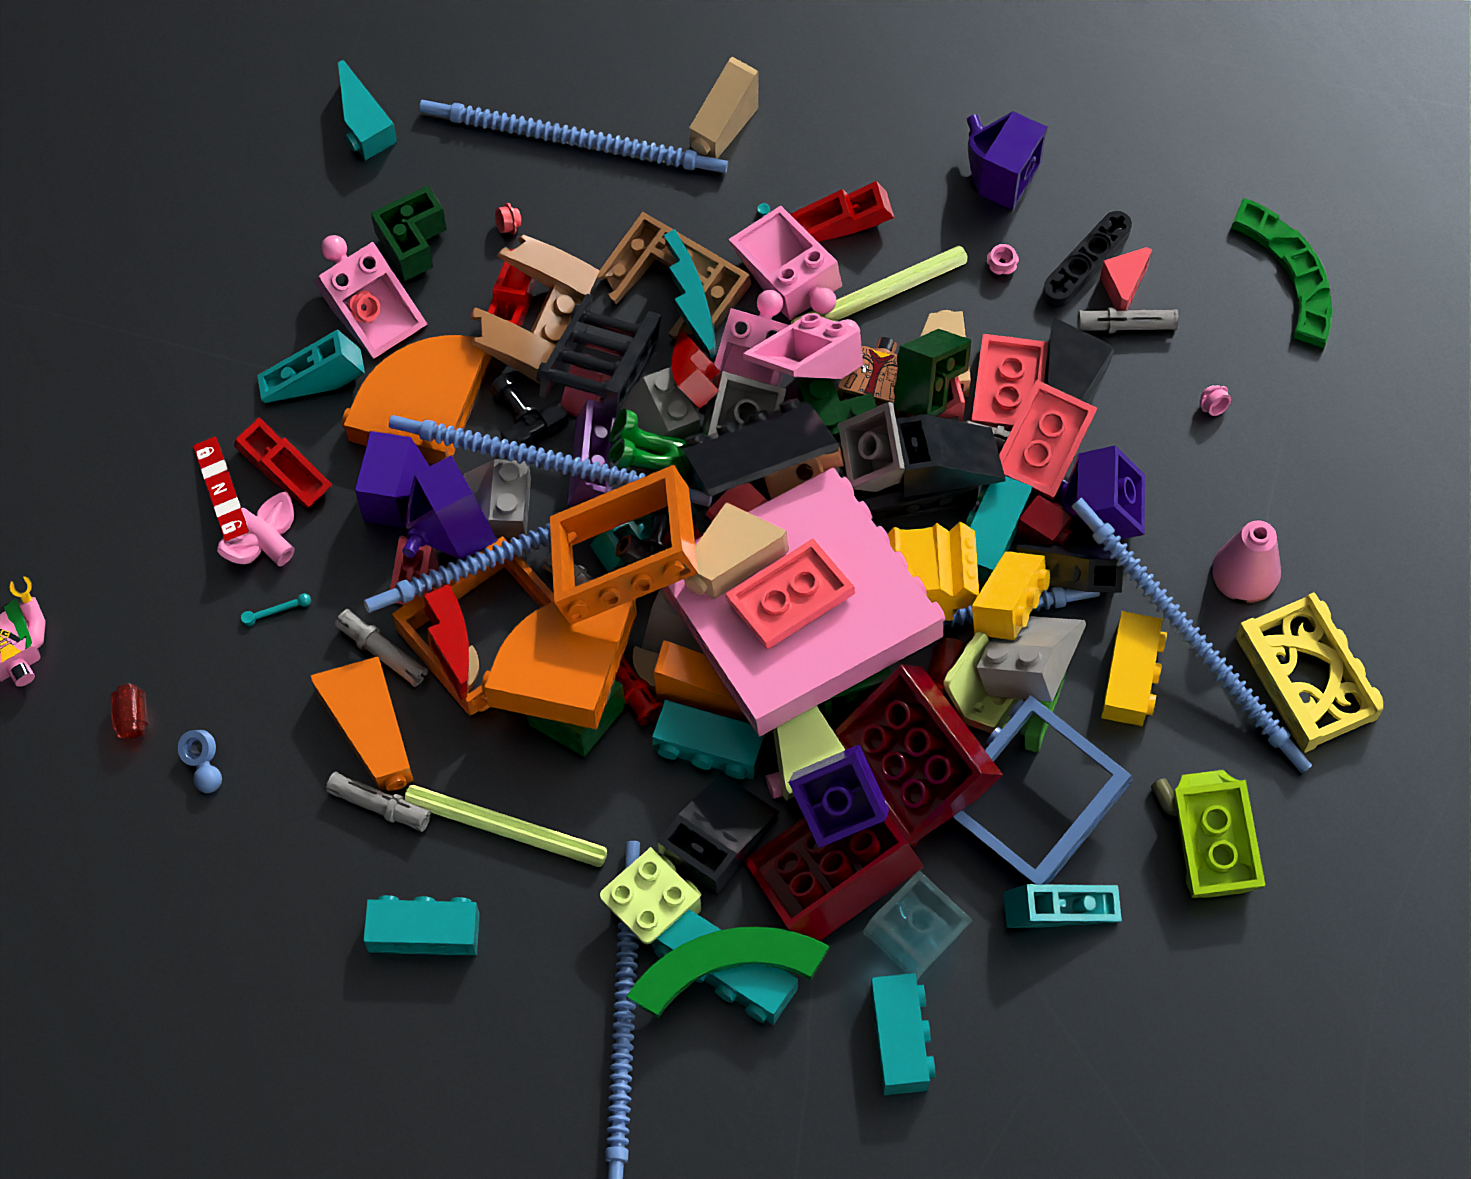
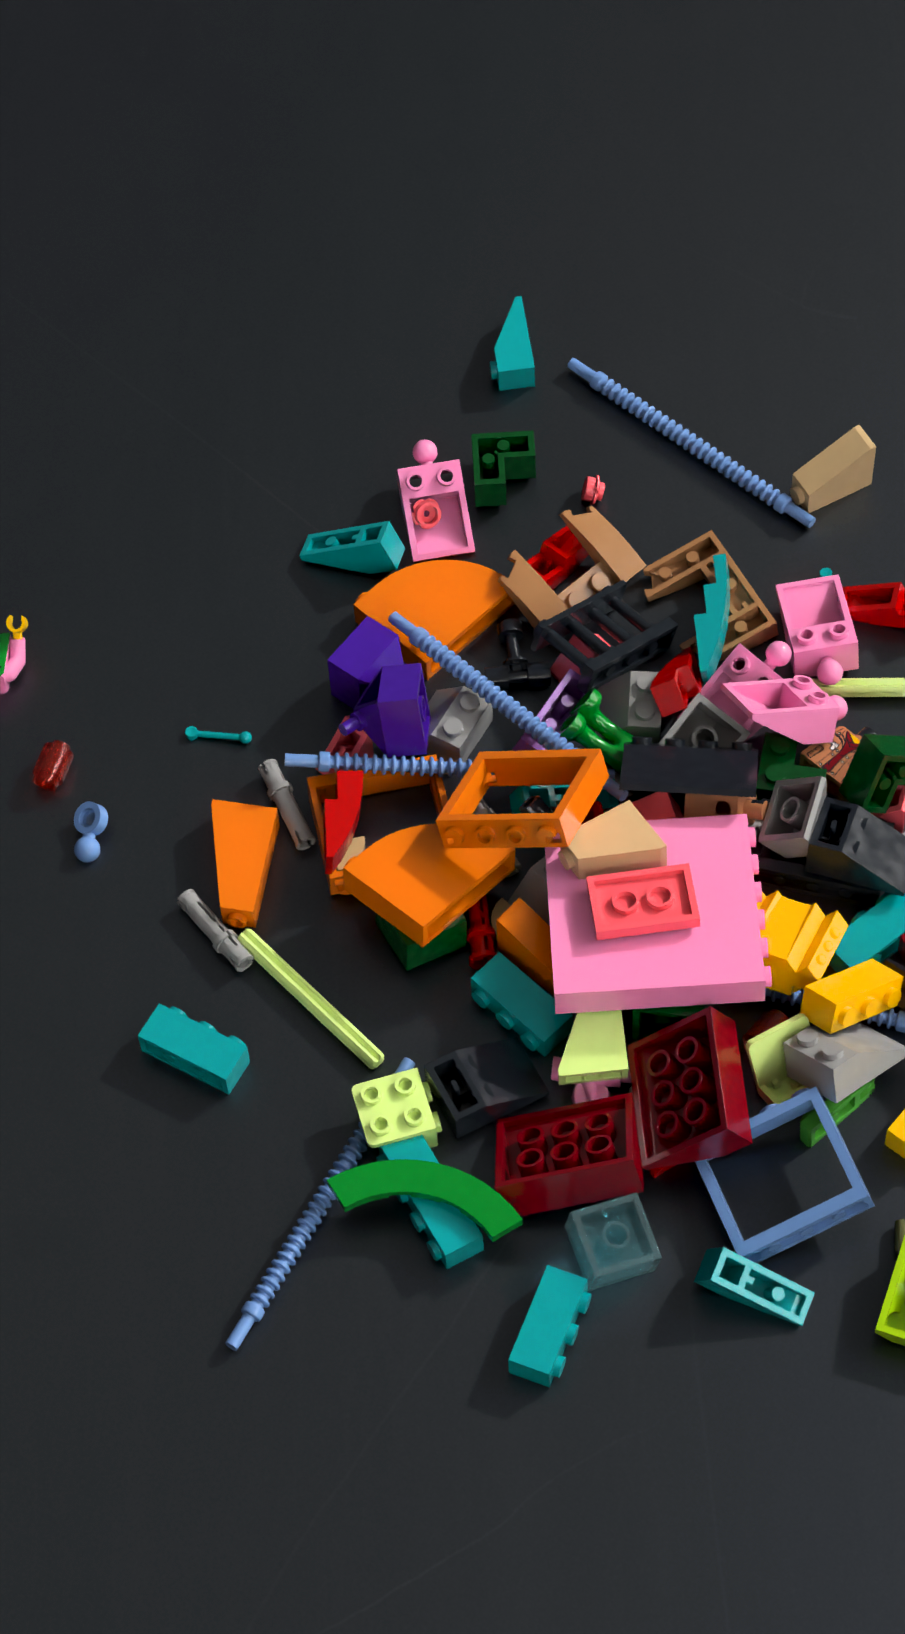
camera: 30 degrees right, 5 degrees down
red sticker [193,436,249,542] -> none
bright pink plant [217,491,295,566] -> none
red slope [234,417,332,508] -> none
dark purple piece [788,745,889,848] -> none

